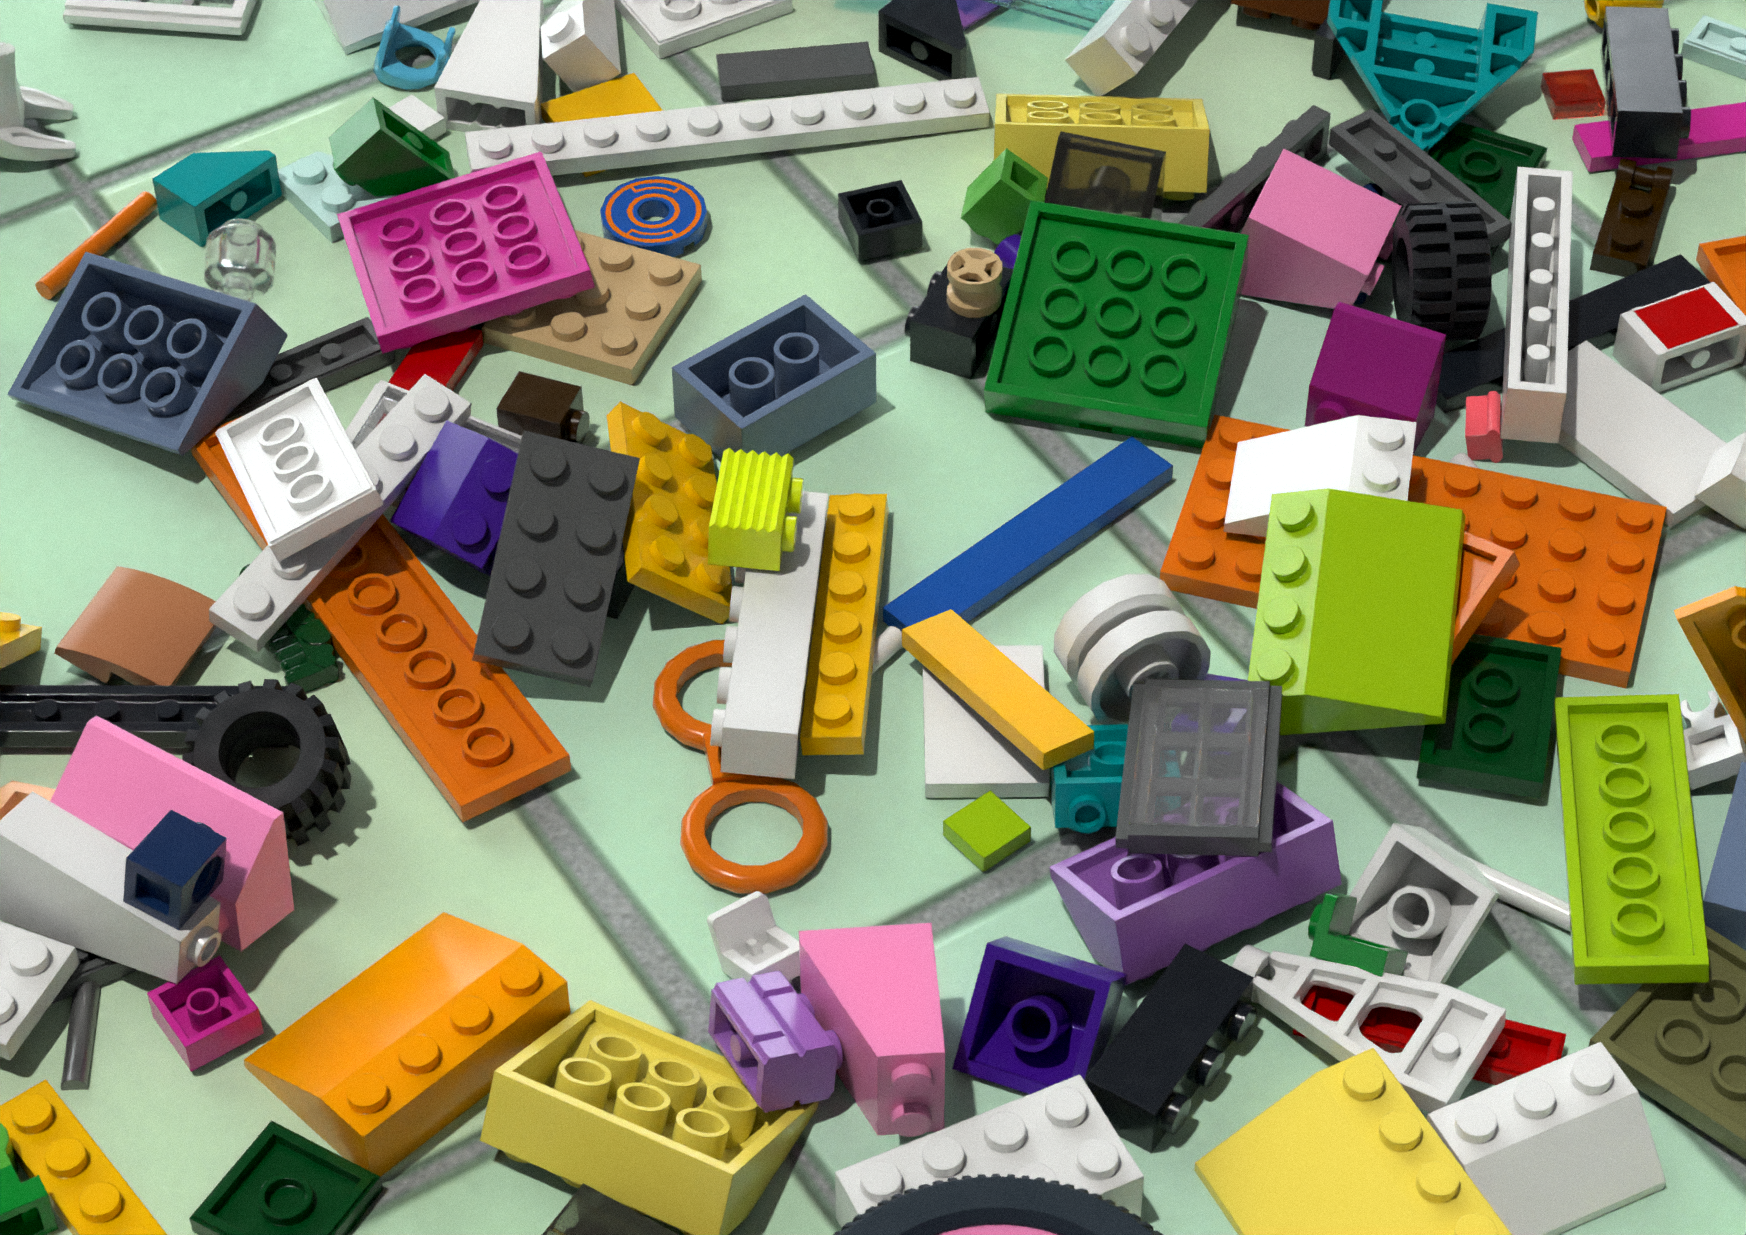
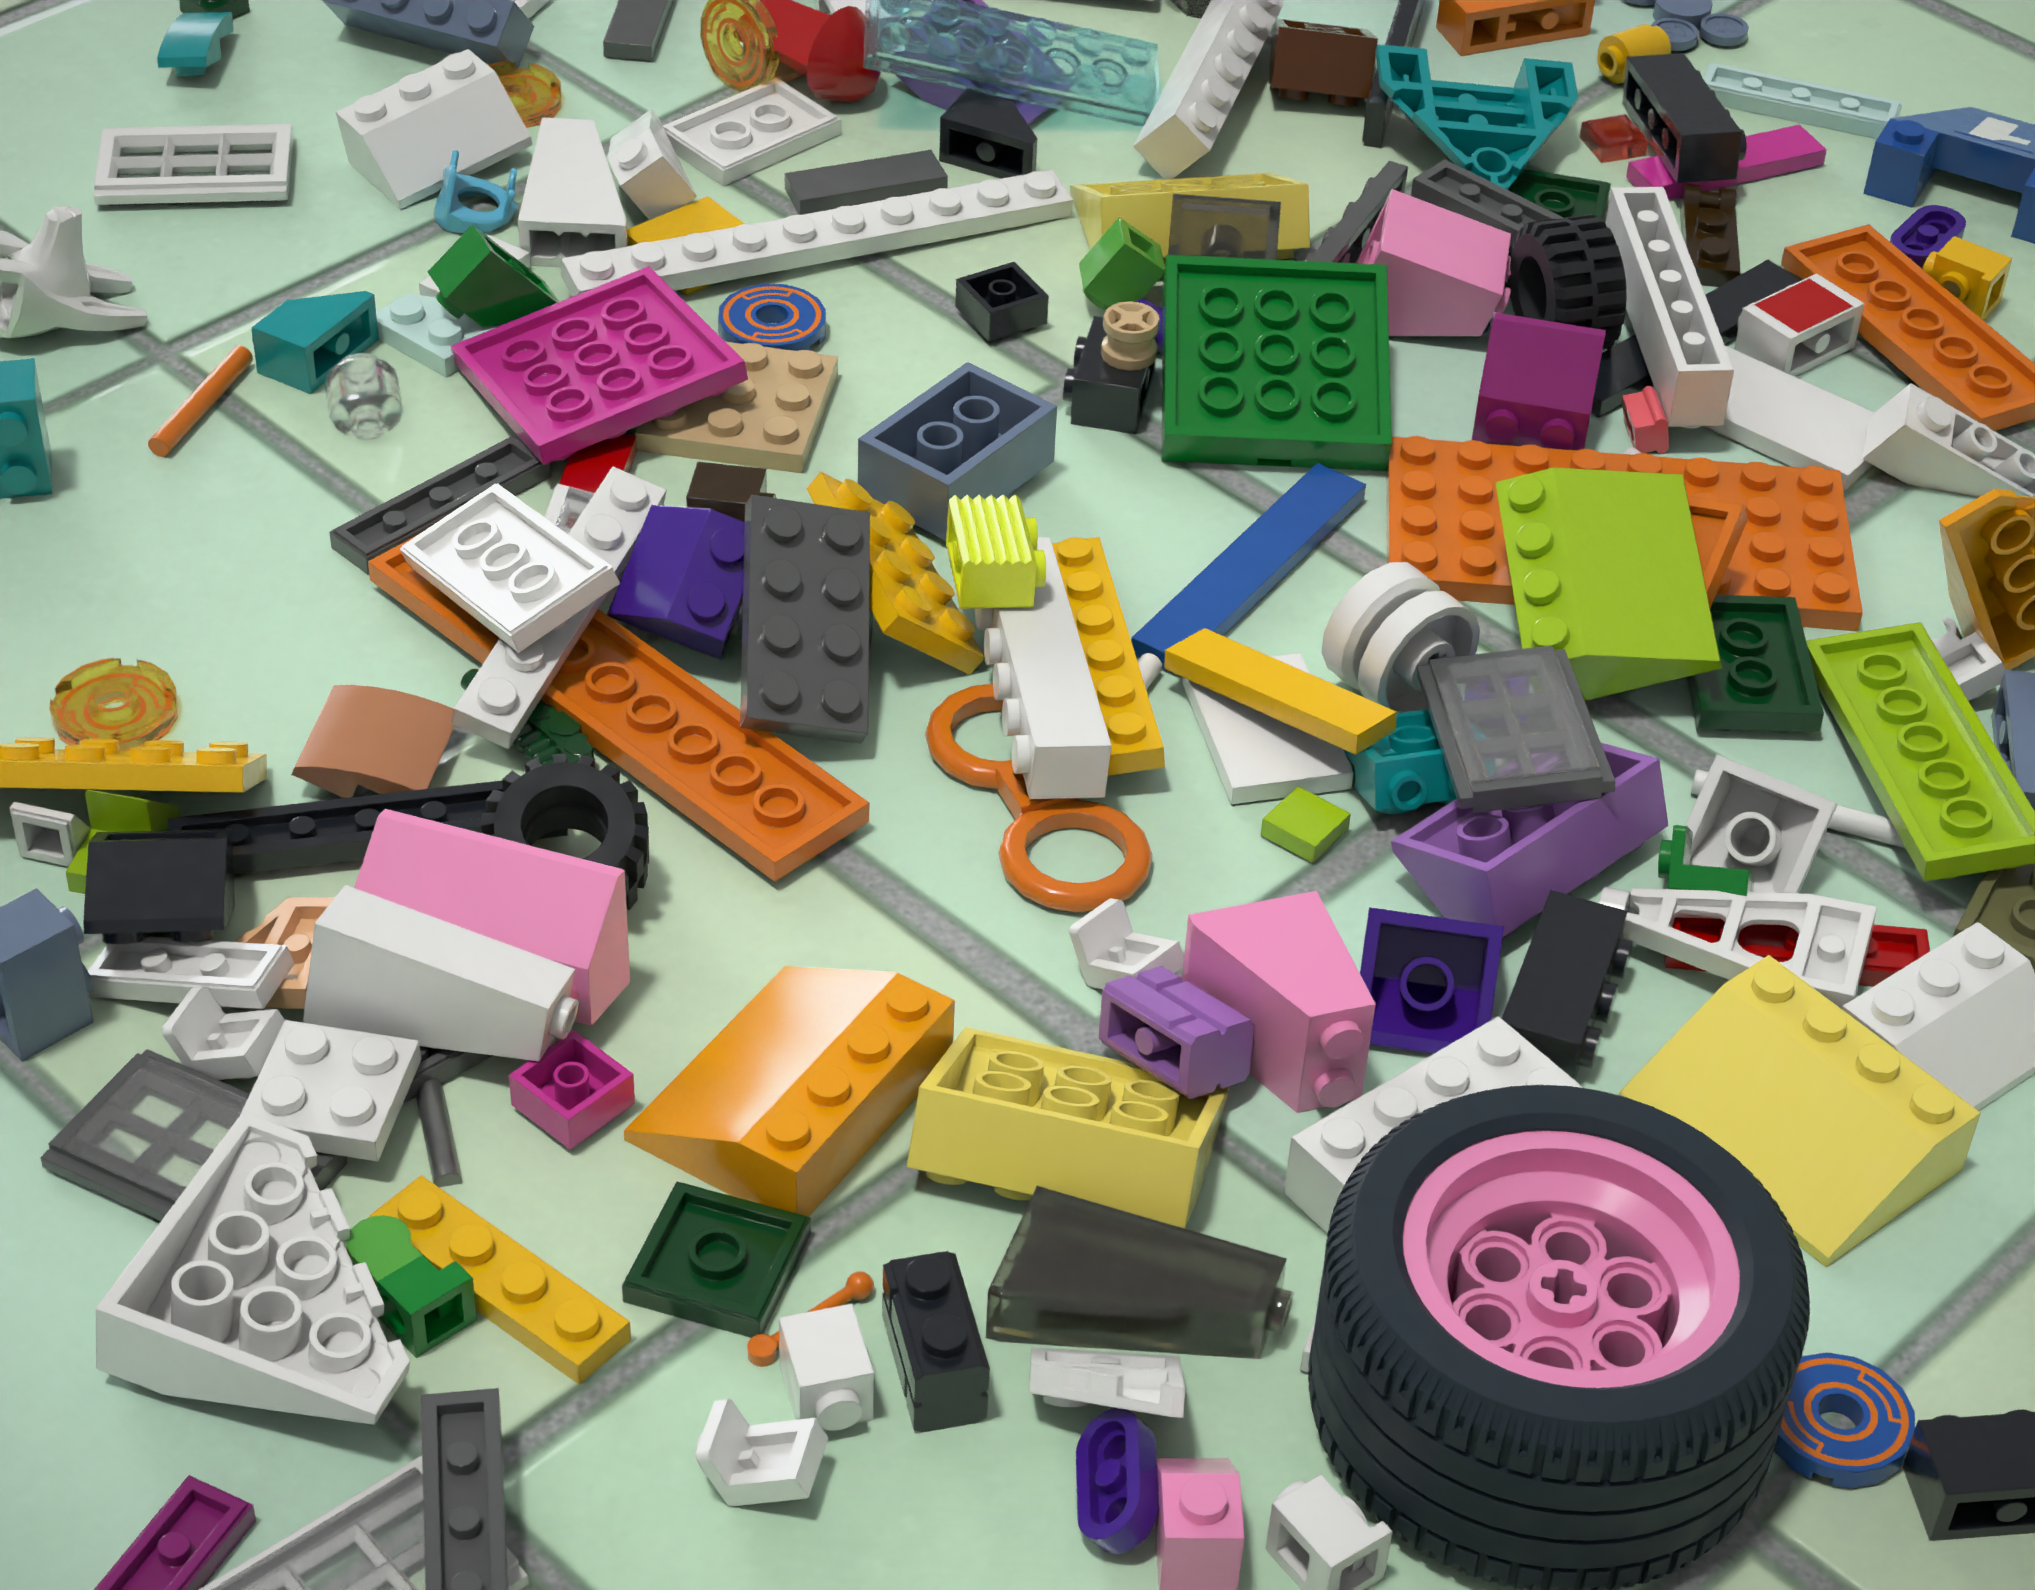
camera: 15 degrees left, 5 degrees down
sand blue slope [7,252,288,456] -> none
dark blue brick [123,810,227,930] -> none
white slope [1224,415,1417,537] -> none

